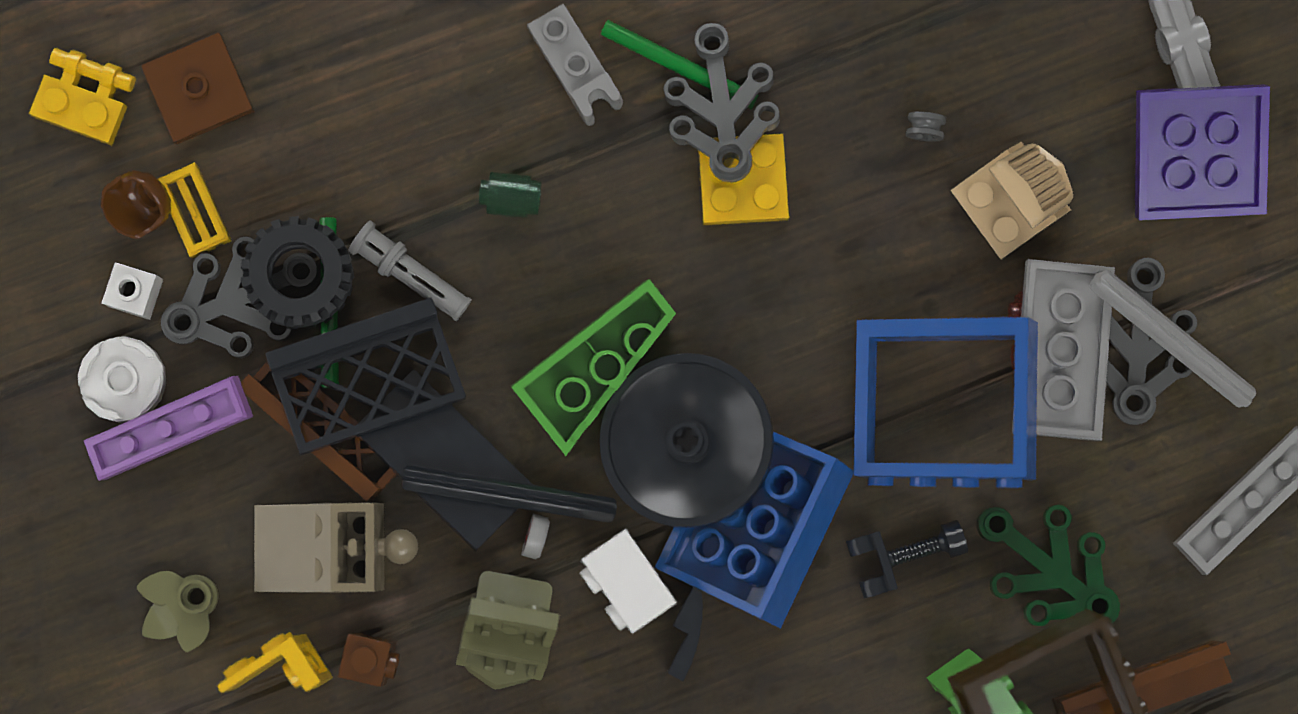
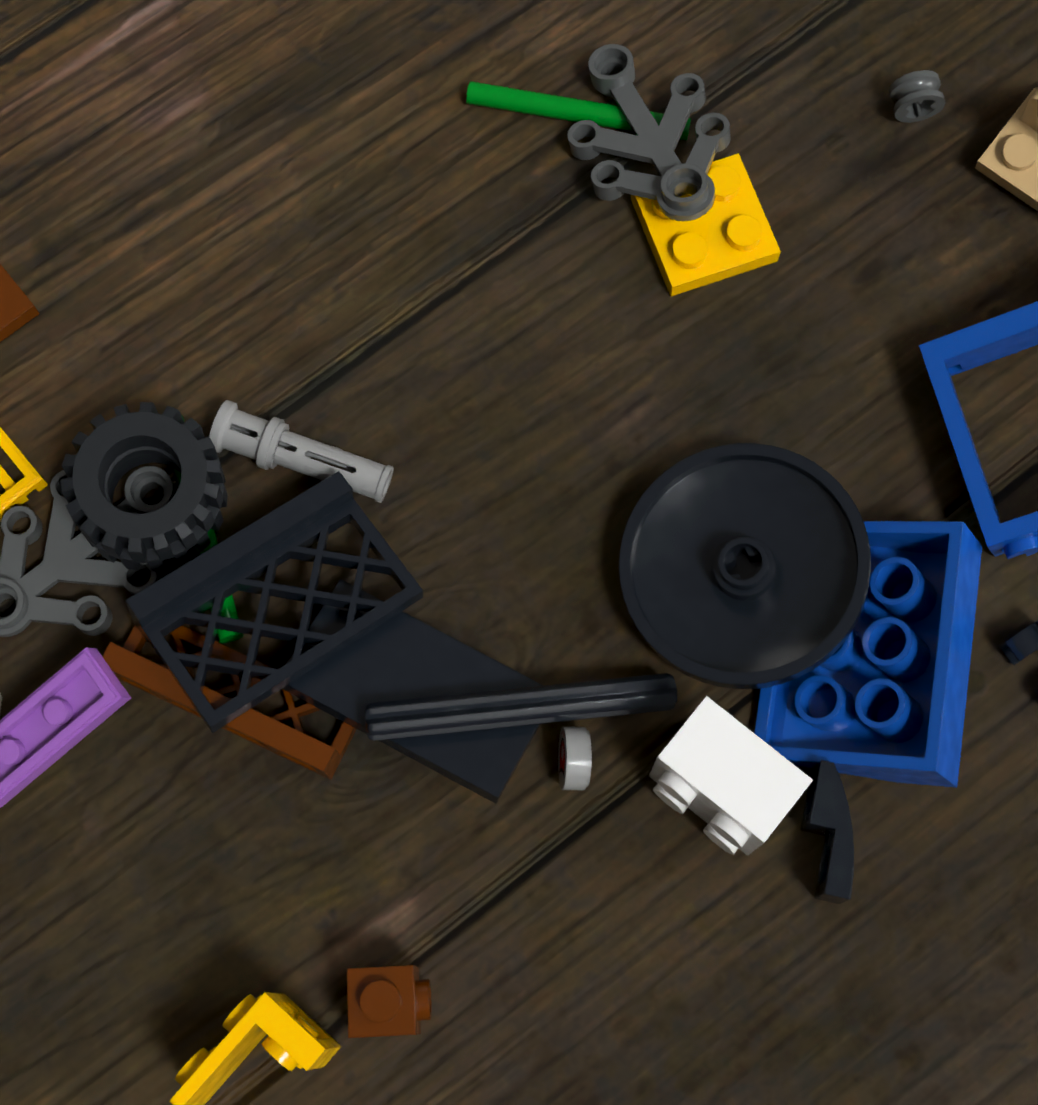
camera: 10 degrees left, 10 degrees down
olive plate [137,571,219,652] -> none
dark tan slope [254,503,419,592] -> none
olive piece [456,571,559,689] -> none
clear green brick [479,172,542,218] -> none
bright green wedge [511,279,676,456] -> none
light grey plate [527,4,623,125] -> none

